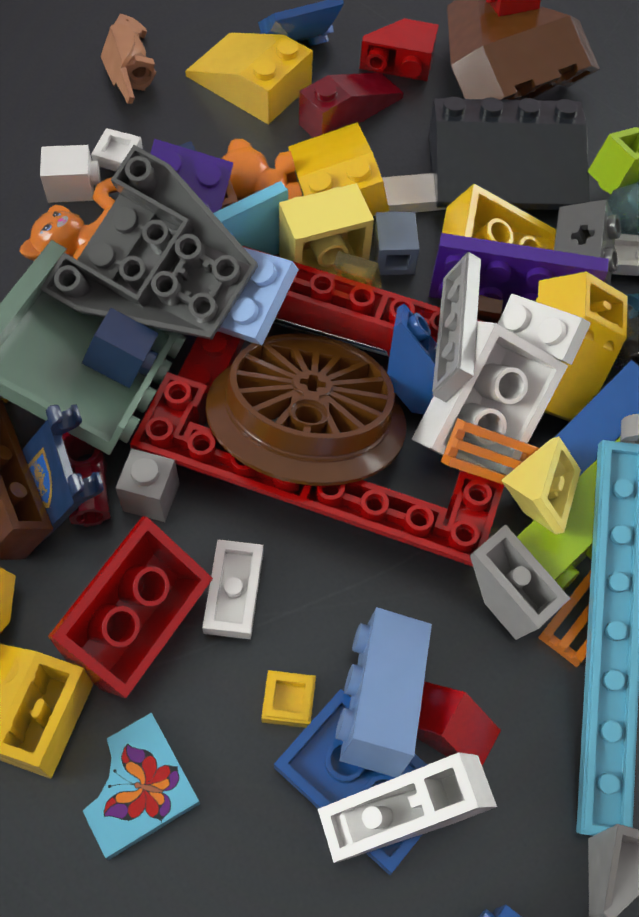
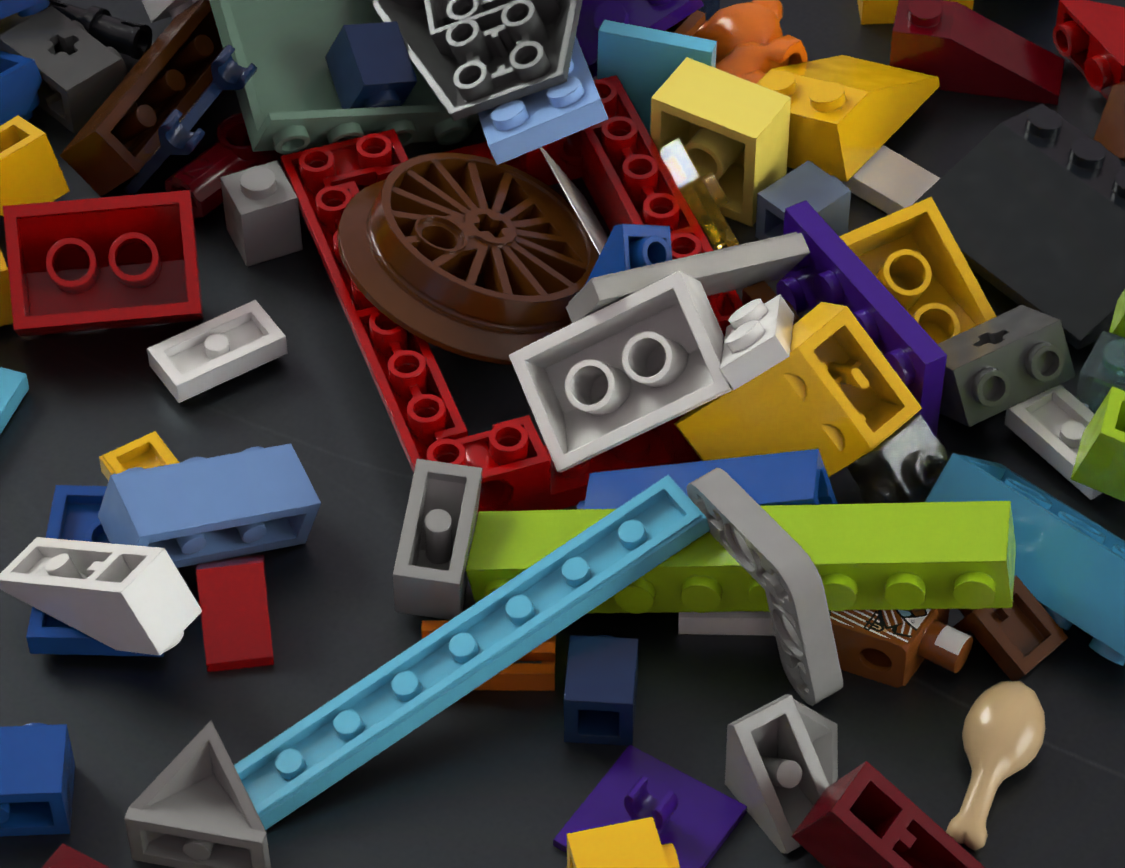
camera: 55 degrees right, 15 degrees down
orange tile [441,418,539,485] -> none
light yellow slope [501,436,581,534] -> none

